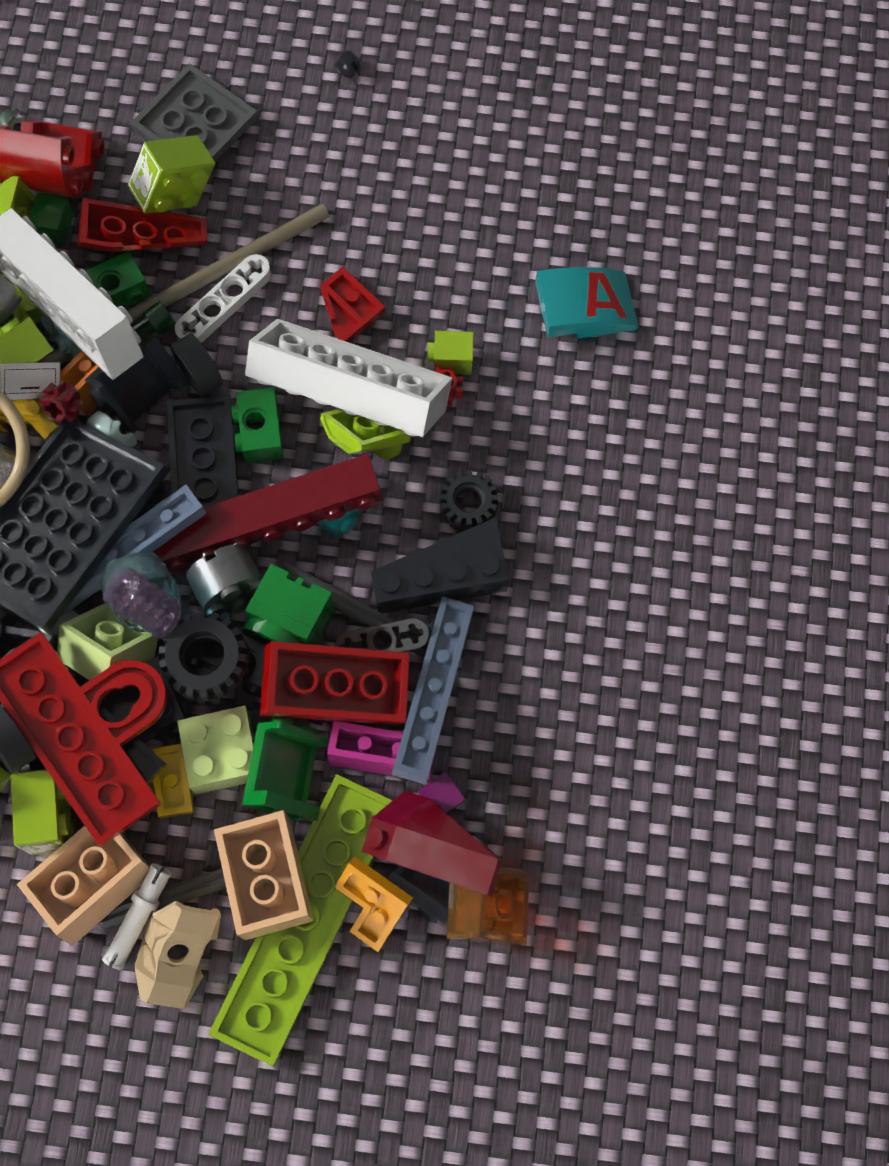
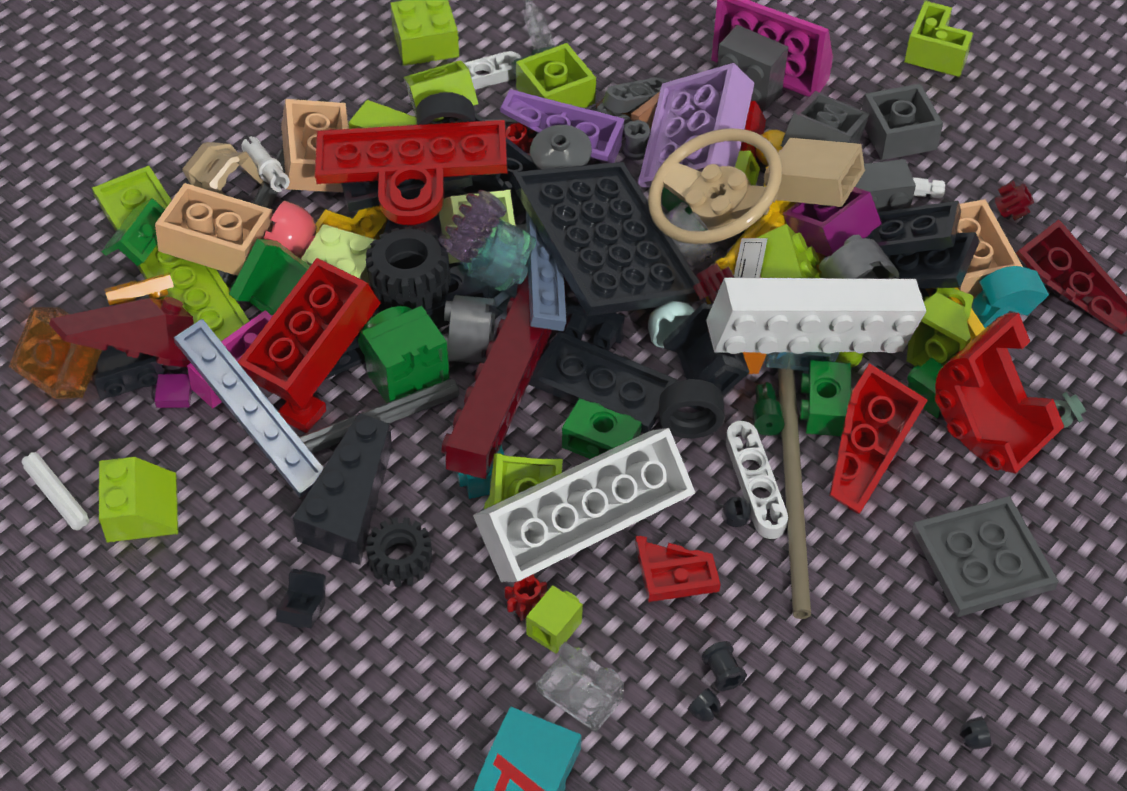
camera: 125 degrees right, 20 degrees down
lime brick [128,135,215,214] -> none
dark grey beam [335,617,432,652] -> none
none -> white axle [22,452,89,530]
none -> lime slope [99,457,179,543]
none -> green panel [101,198,165,266]
none -> coral cylinder [264,201,316,259]
none -> black bracket [276,569,326,629]
none -> clear bracket [536,642,624,732]
none -> black hinge [687,688,721,722]
none -> black bush [701,641,747,692]
none -> black hinge [722,496,751,527]

